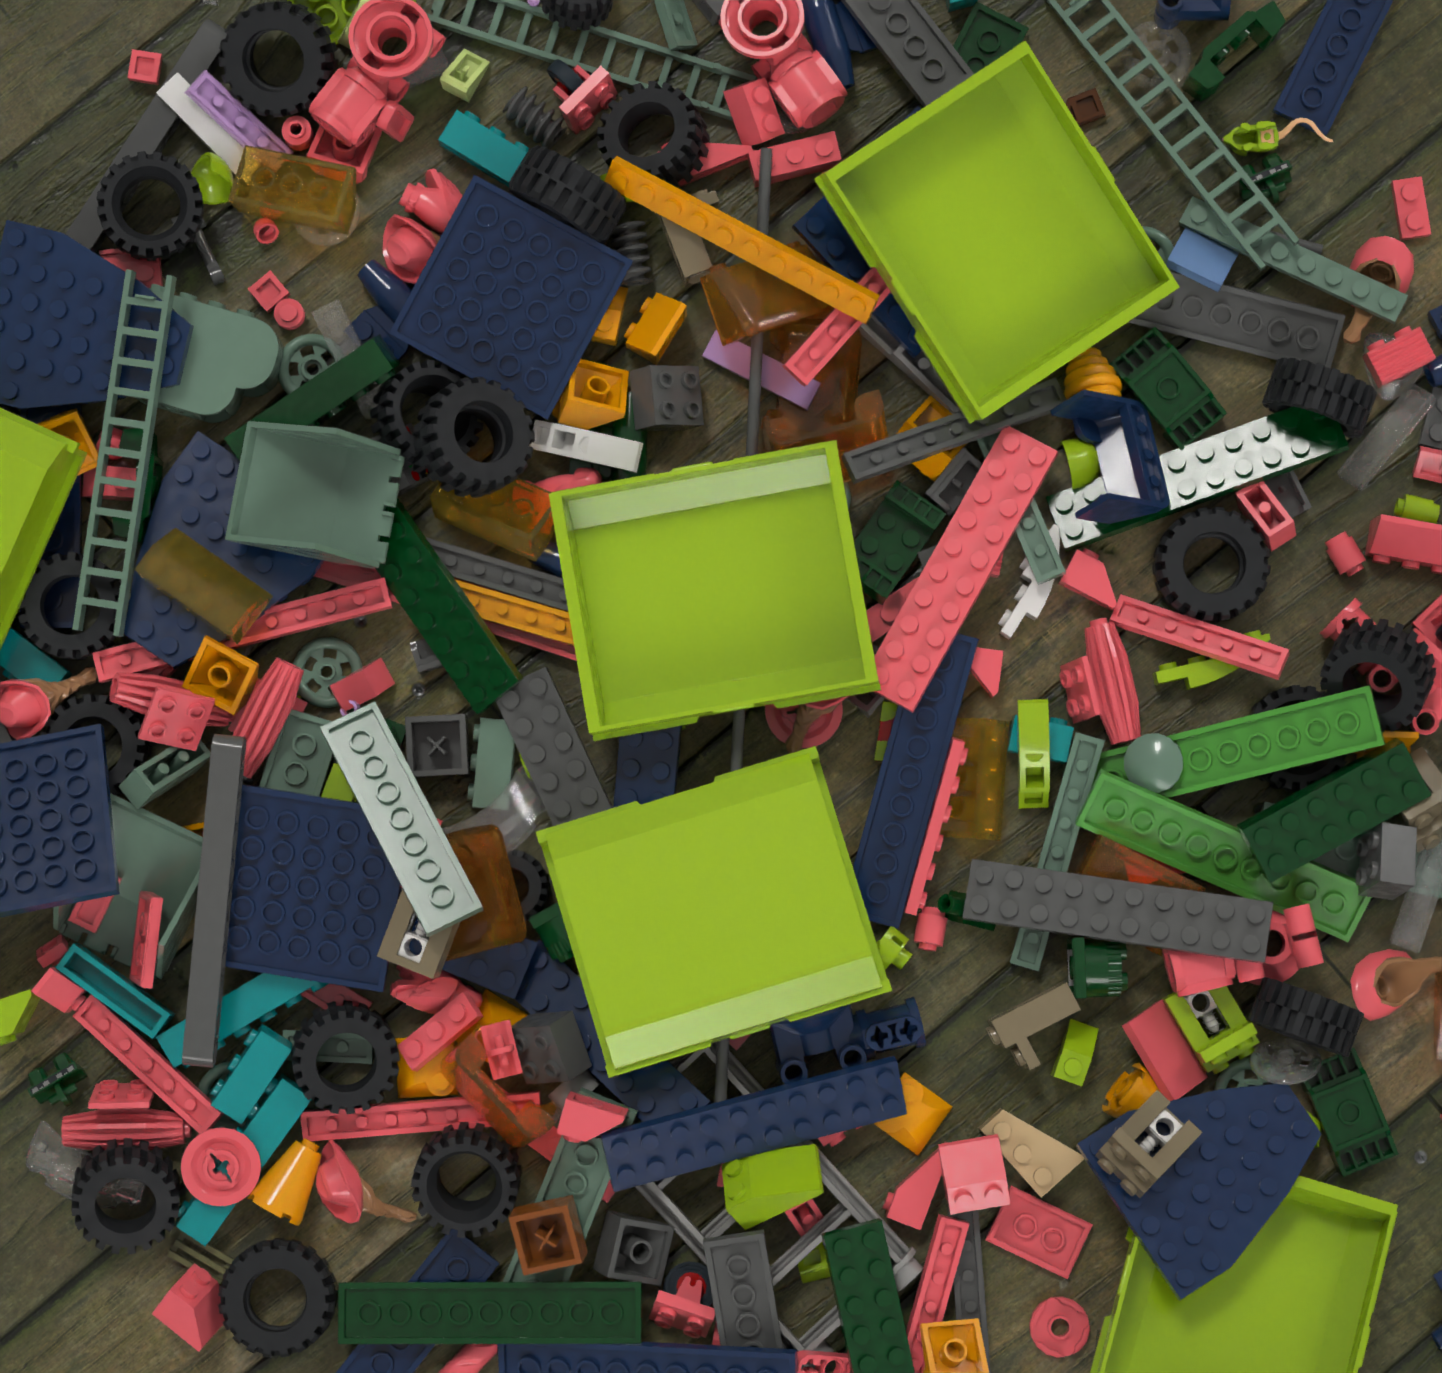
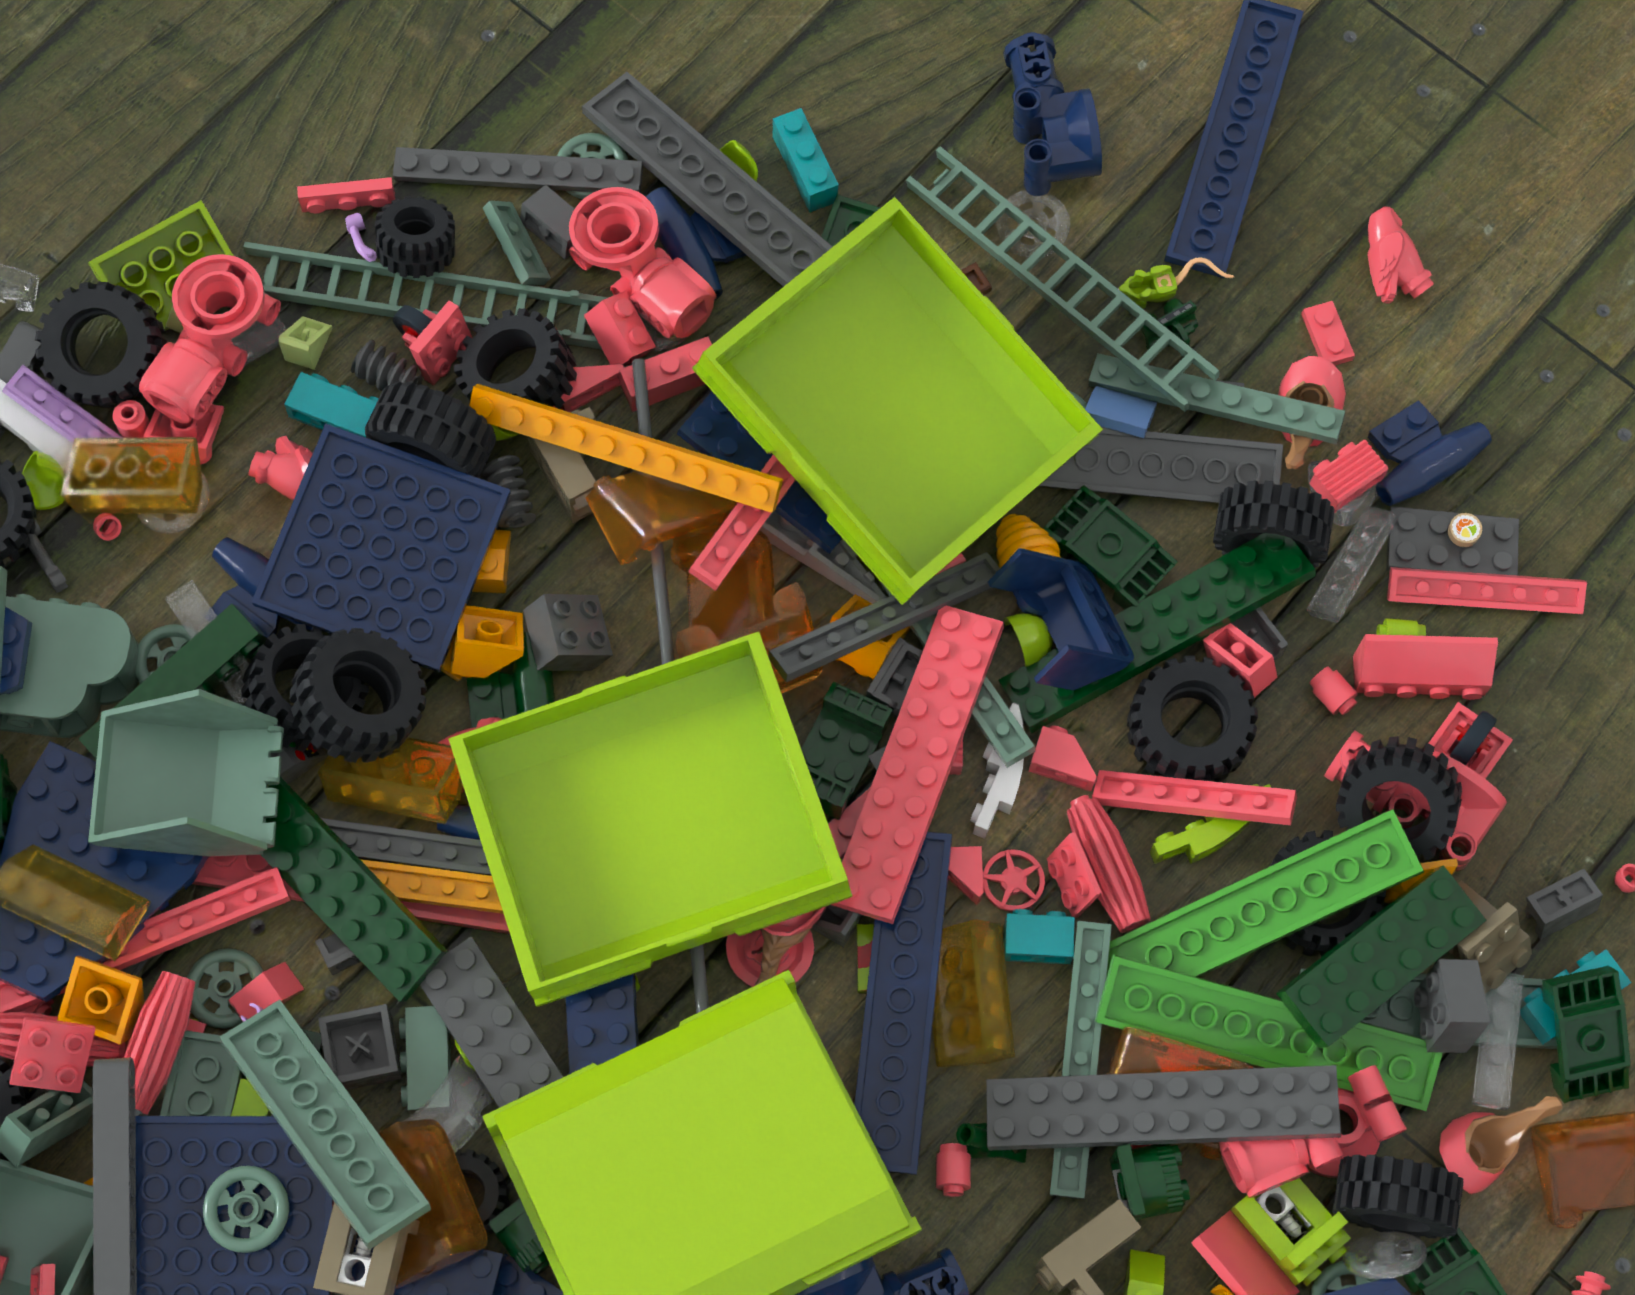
camera: 10 degrees left, 15 degrees down
coral plate [248,270,291,313] -> none
coral wheel [274,298,305,330] -> none
coral piece [377,100,414,142] -> none
coral hat [382,214,440,284] -> none
white slope [529,419,643,472] -> none
light orange slope [624,292,687,365] -> none
lavender tile [702,330,821,411] -> none
lime piece [876,926,913,970] -> none
coral plate [904,737,968,916] -> none
lime slope [1017,699,1050,809] -> none
sand green dish [1124,733,1183,793] -> none
dark green plate [1181,1,1286,102] -> none
none -> sand green plate [203,1165,289,1253]
none -> coral wheel [983,850,1045,912]

